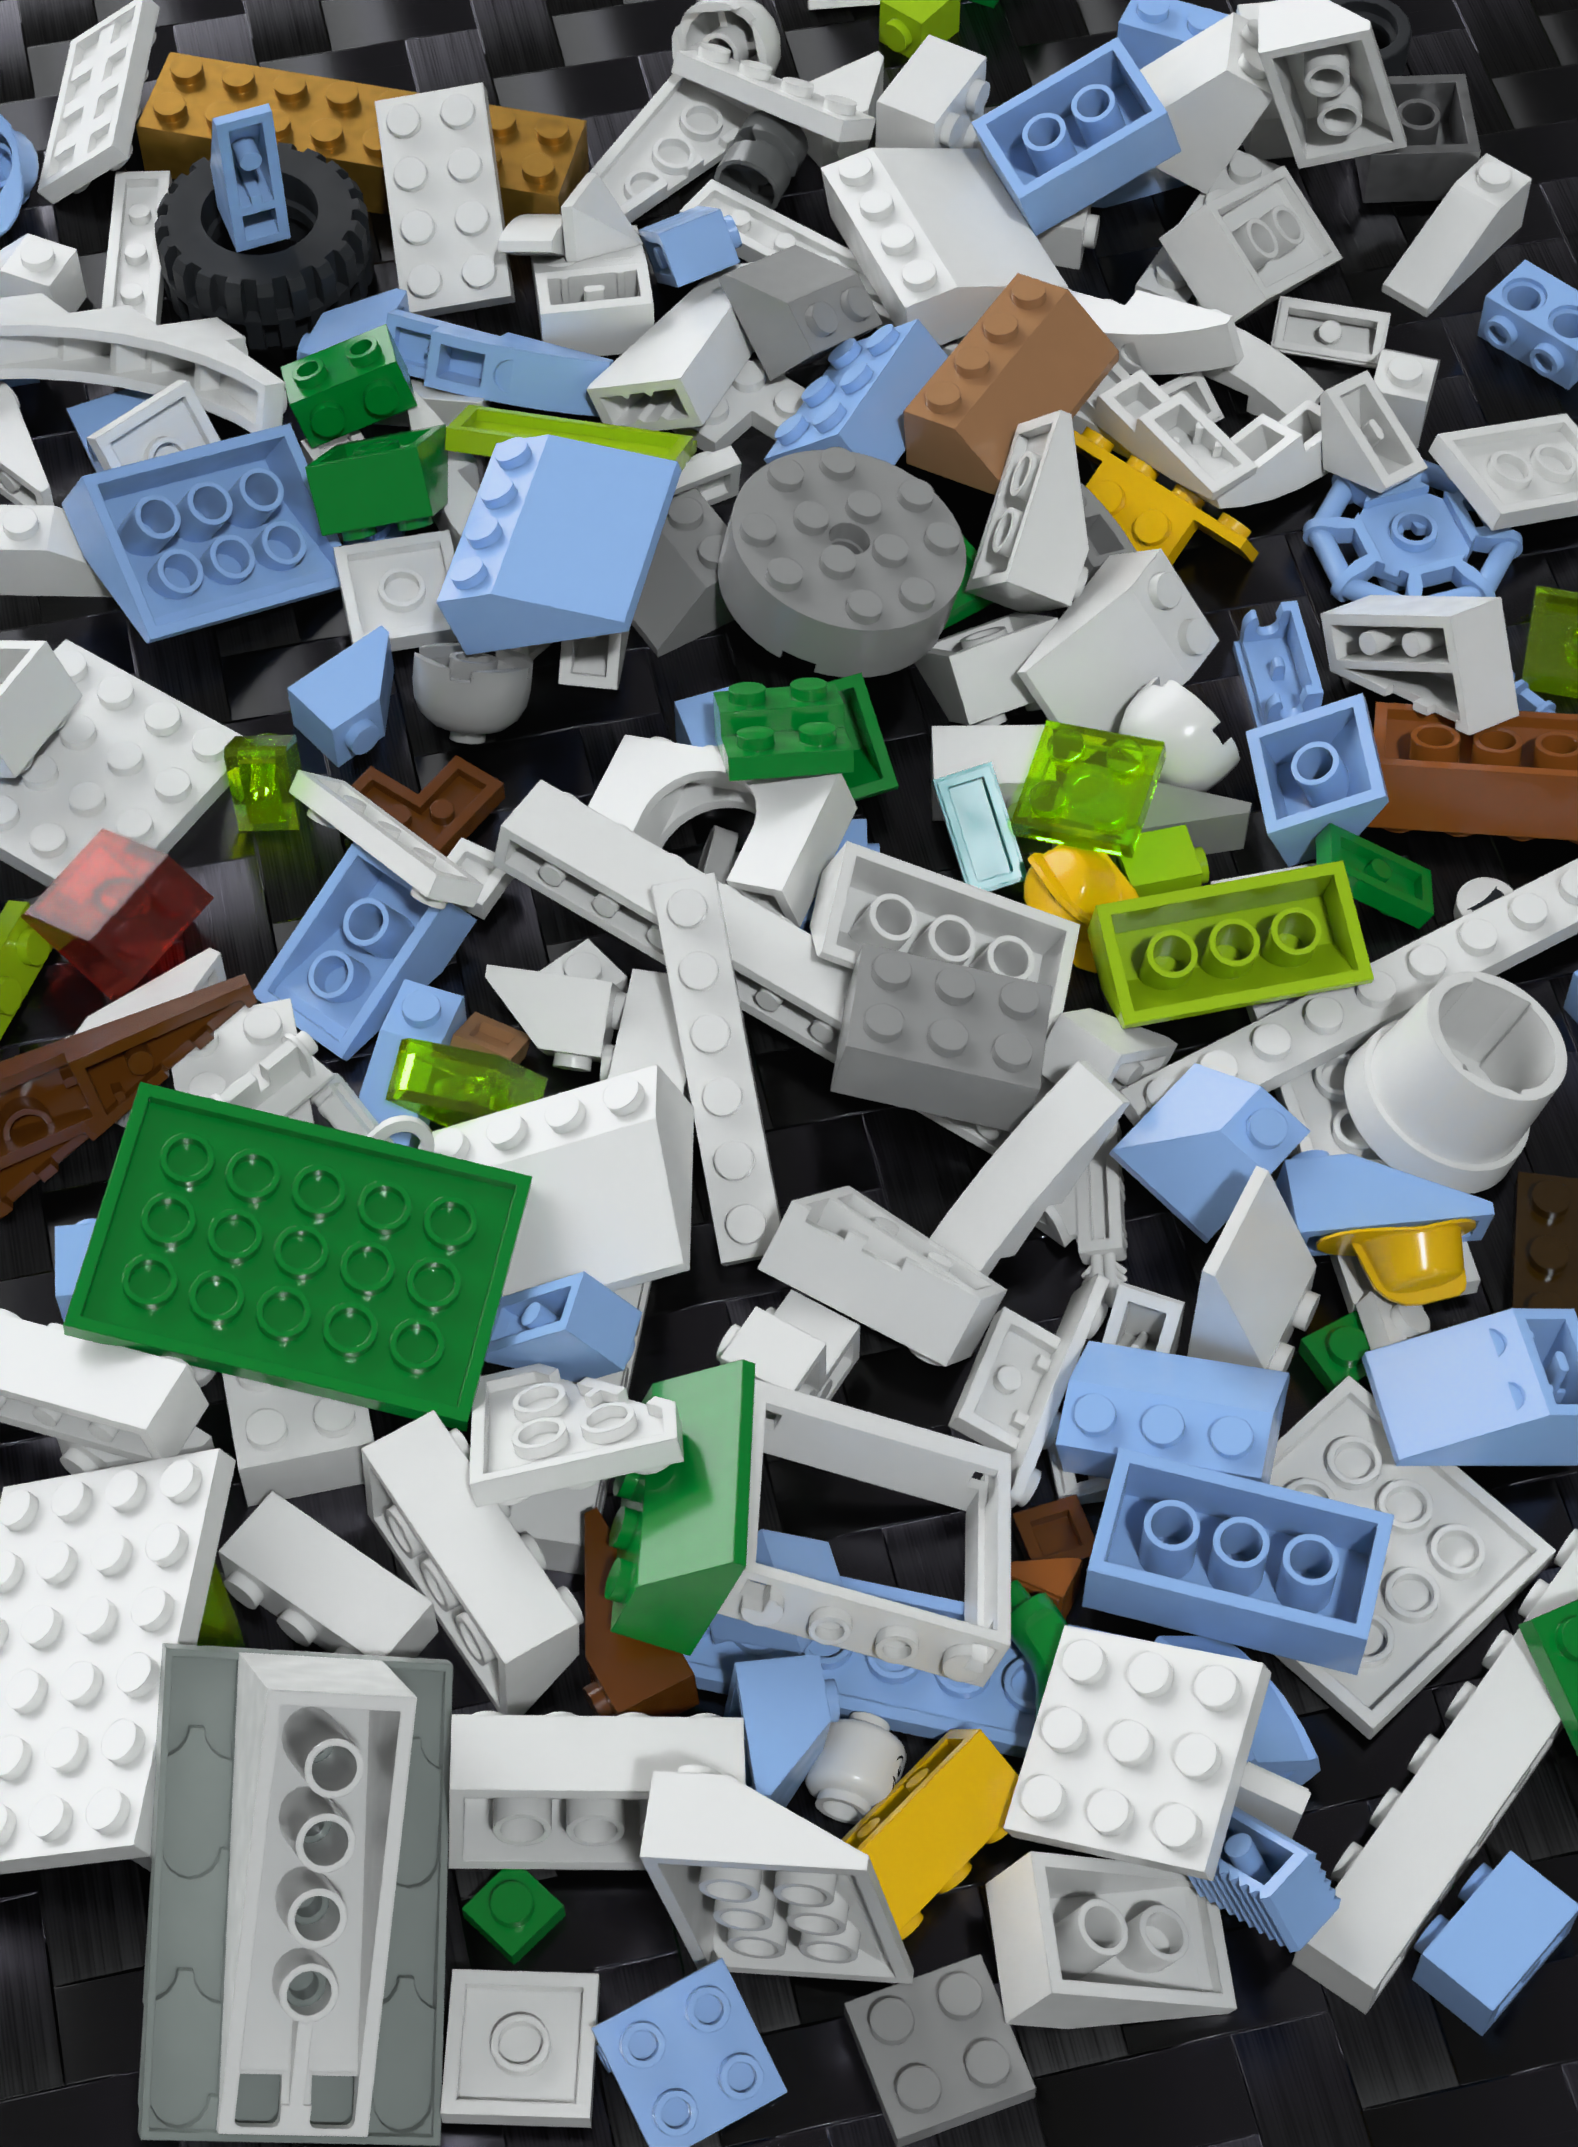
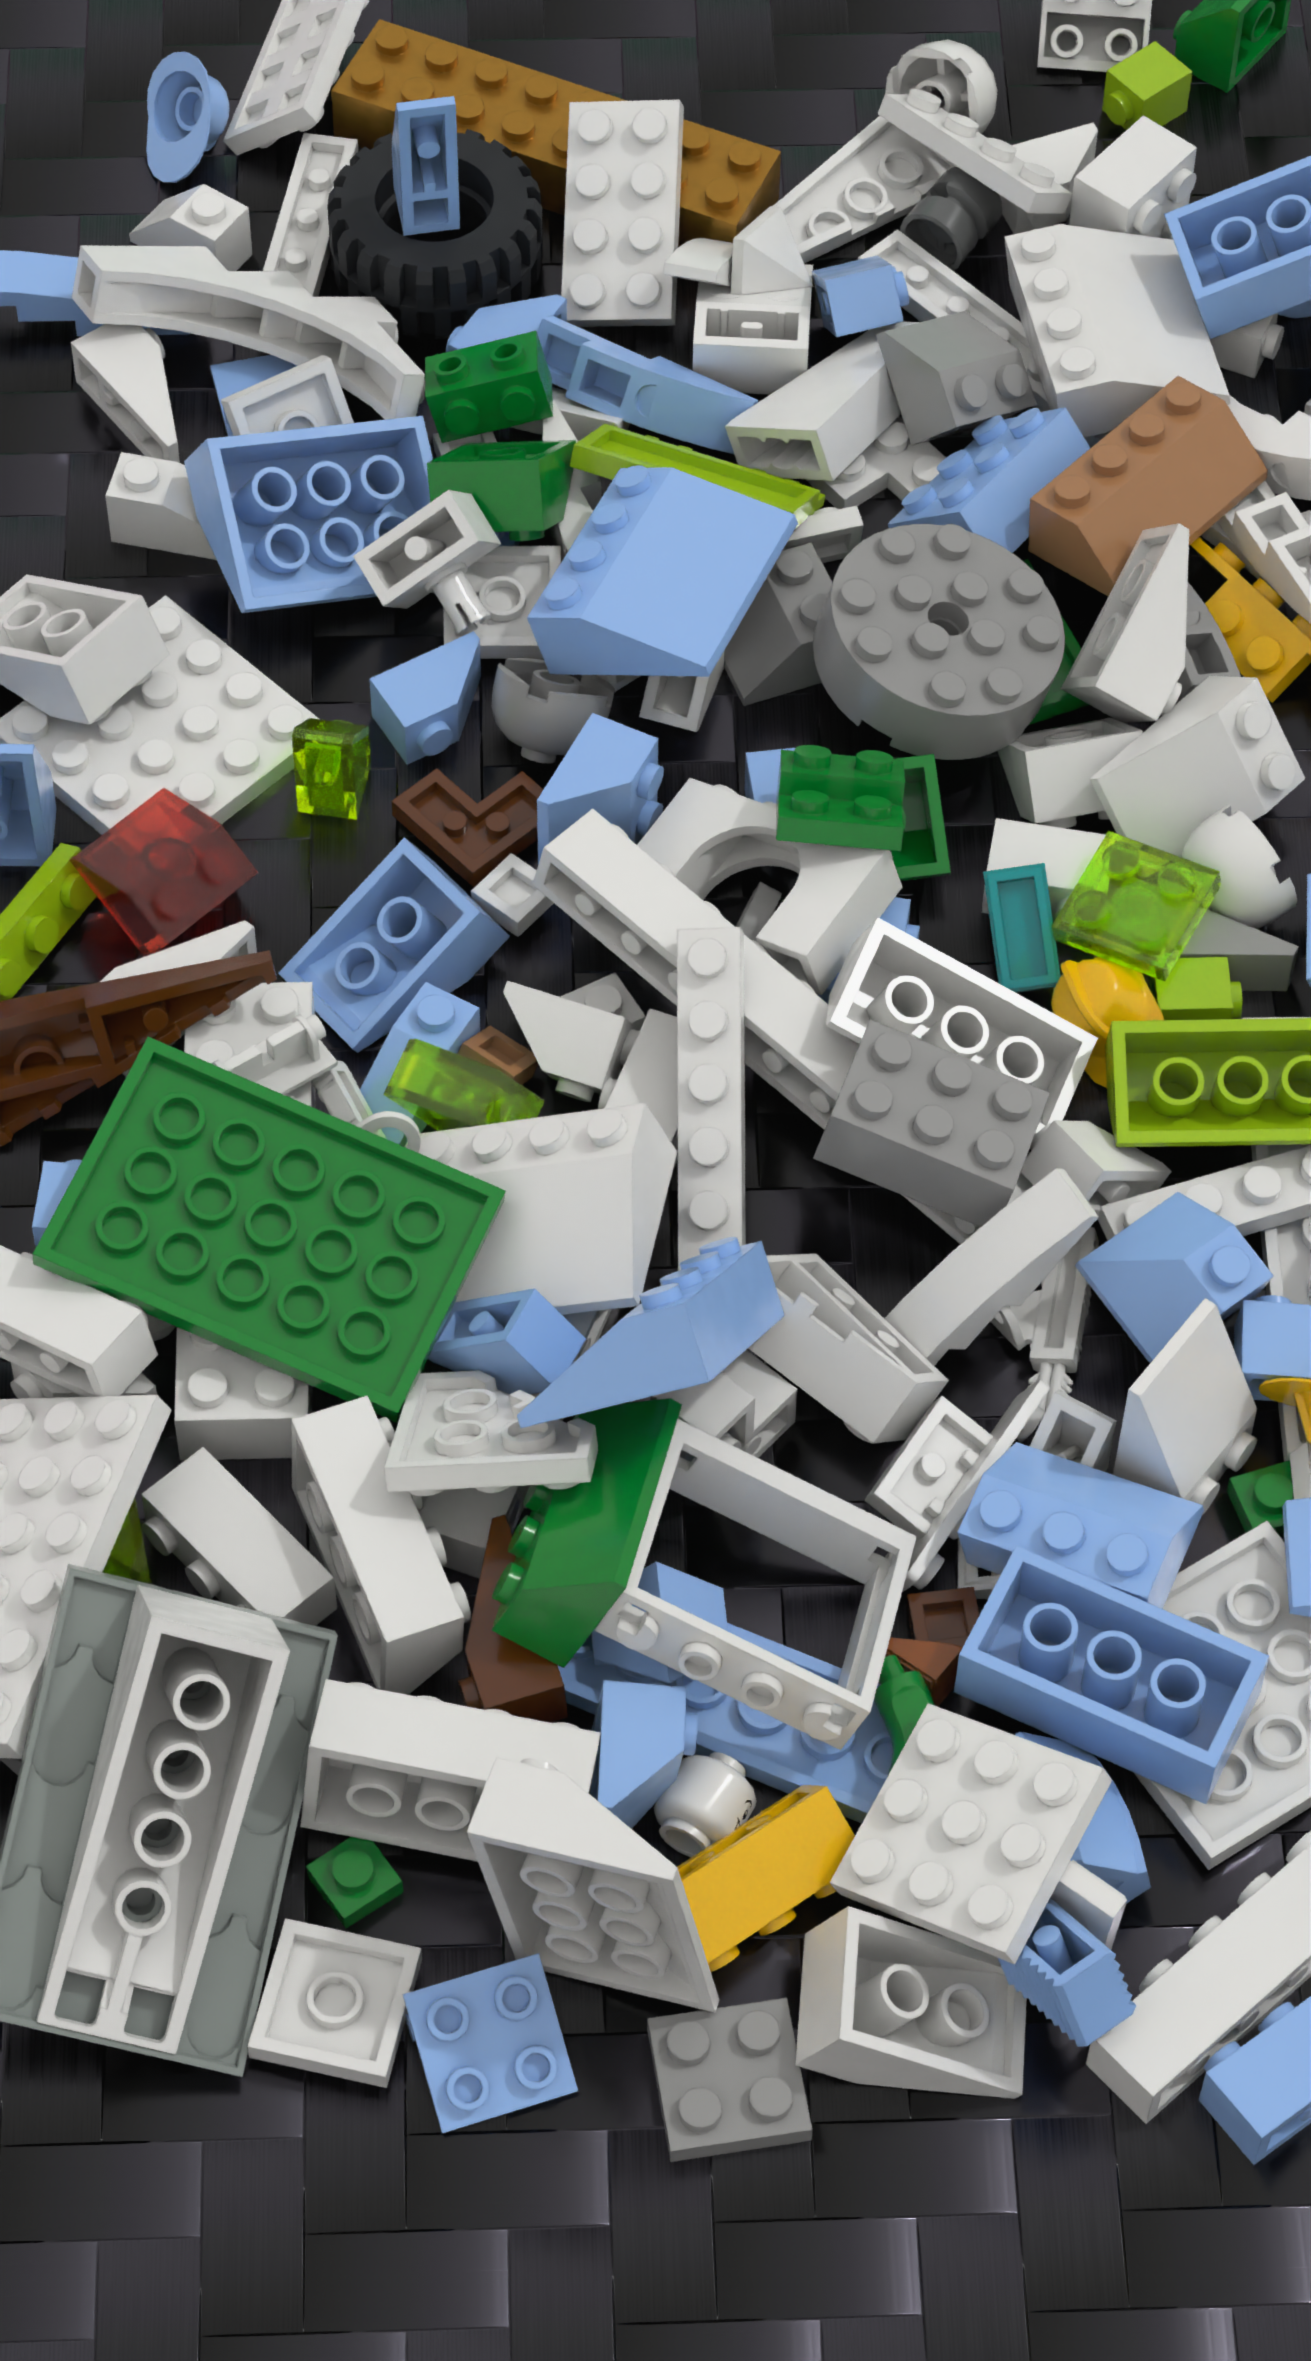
camera: 10 degrees right, 0 degrees up
white plate [289,770,484,909] -> none
none -> white brick [353,490,501,636]
none -> light blue slope [517,1237,785,1428]
none -> light blue slope [537,713,664,864]

